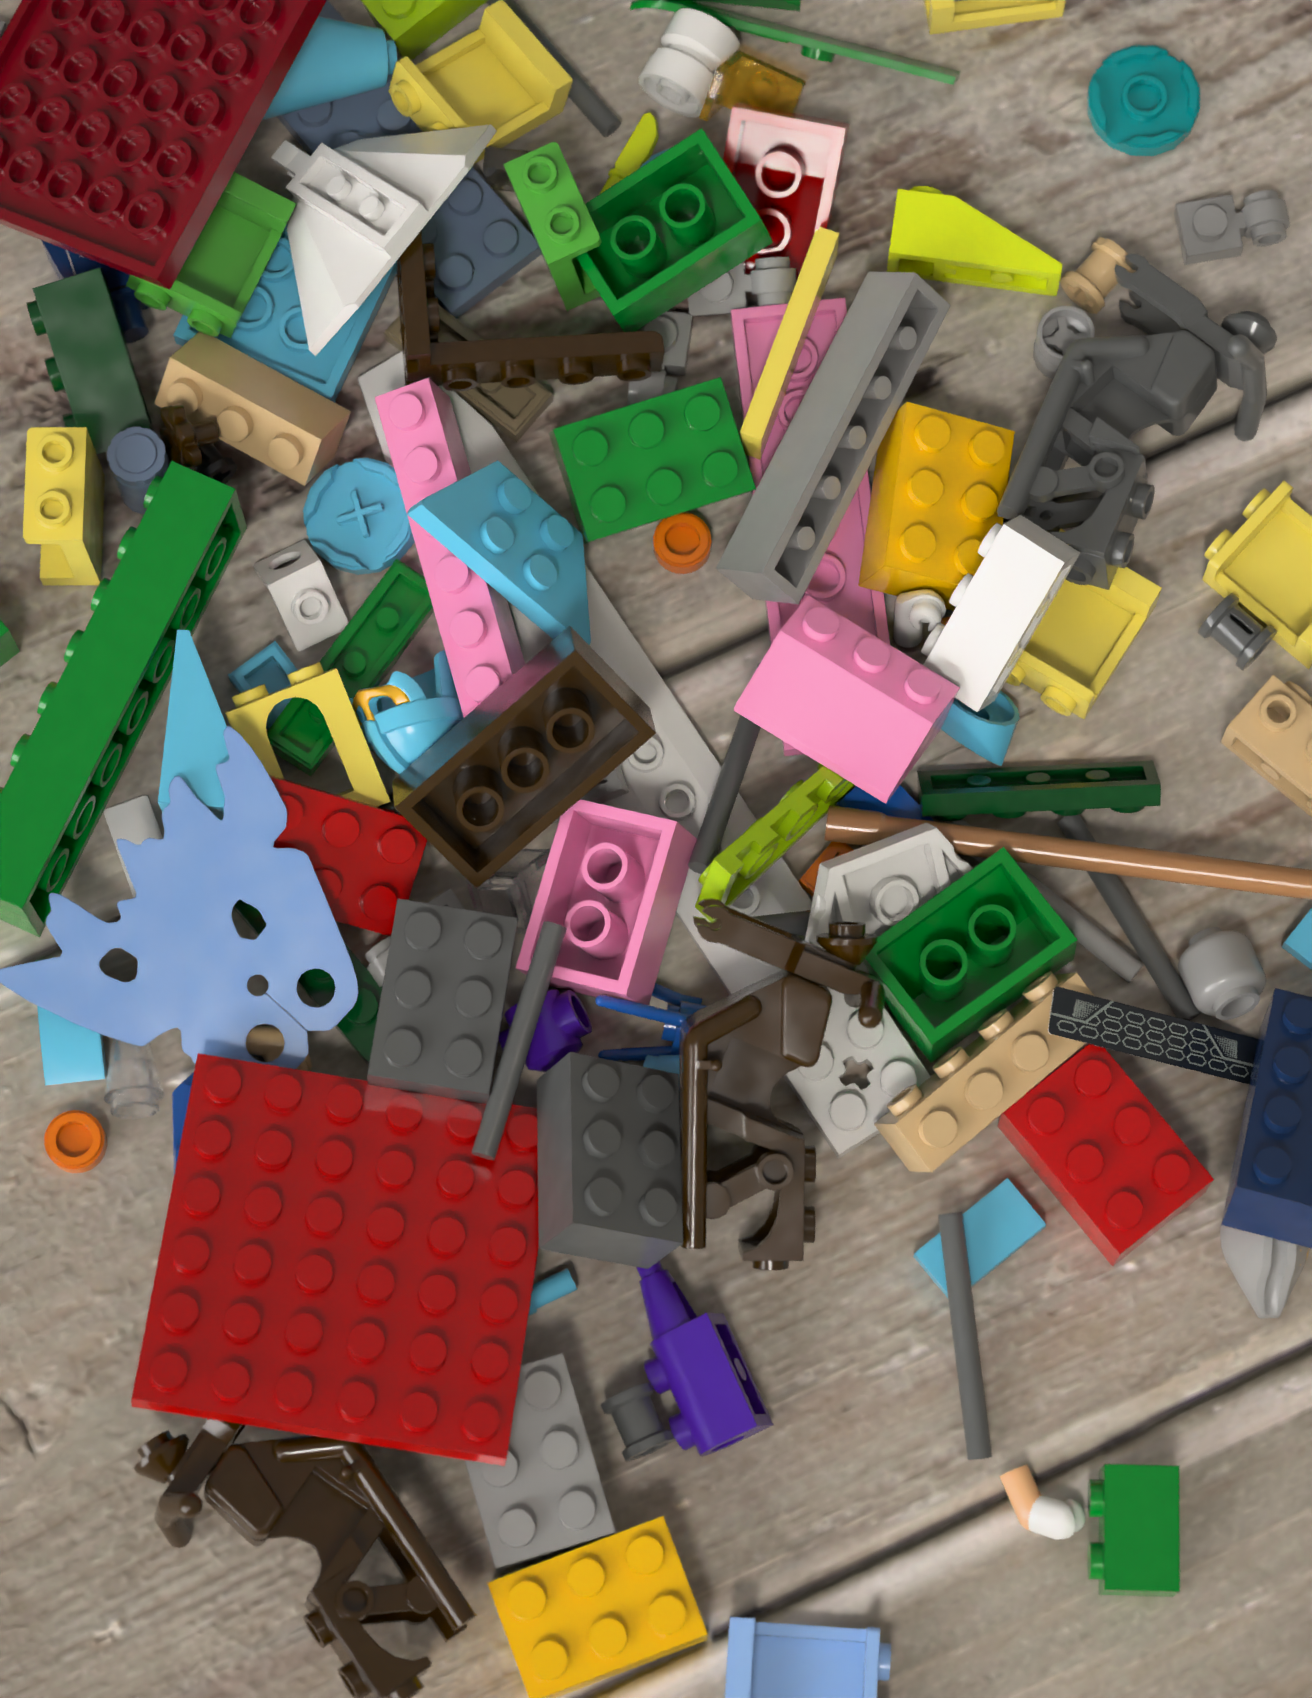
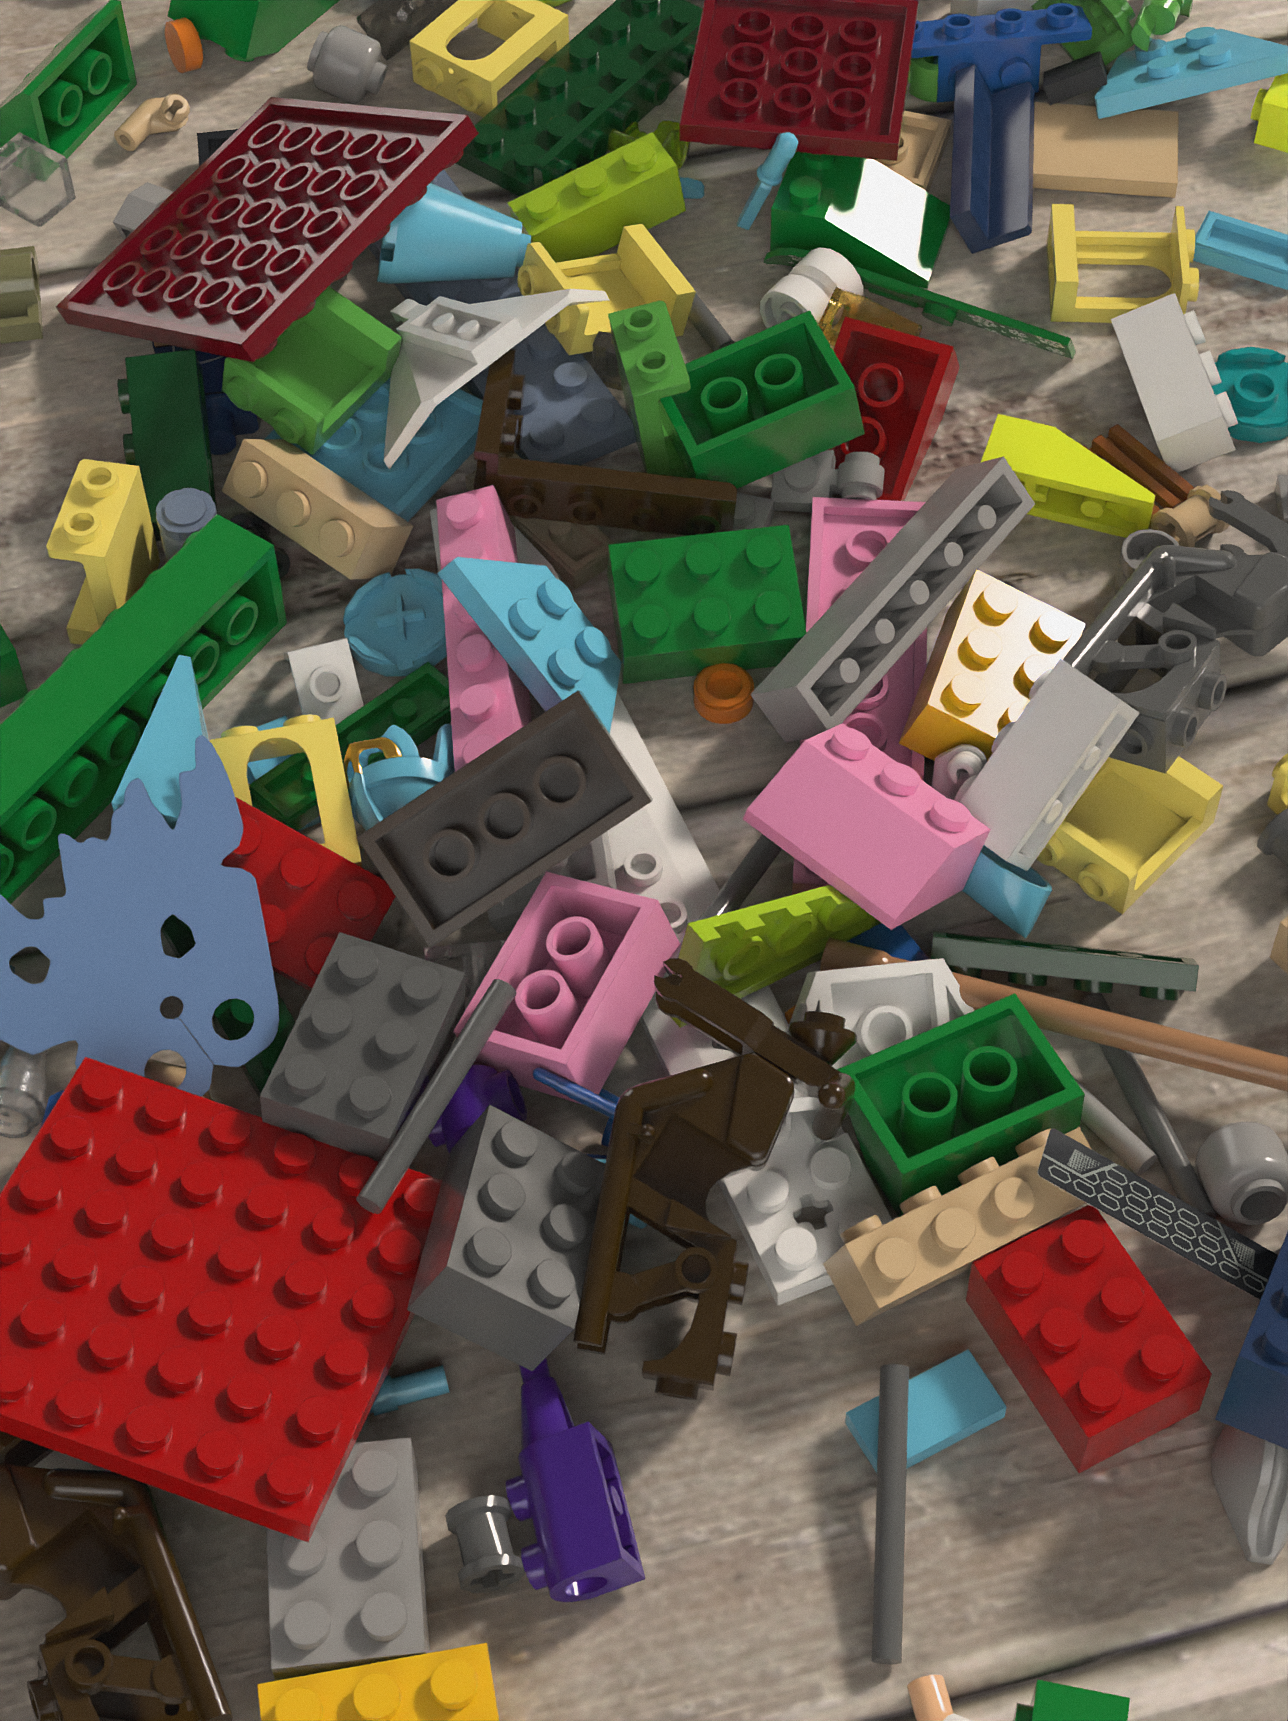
camera: 10 degrees right, 20 degrees down
dark brown plant [159,403,219,471] -> none
light yellow tile [740,227,839,460] -> none
none -> dark orange tile [1083,424,1195,529]
none -> white brick [1111,293,1238,473]

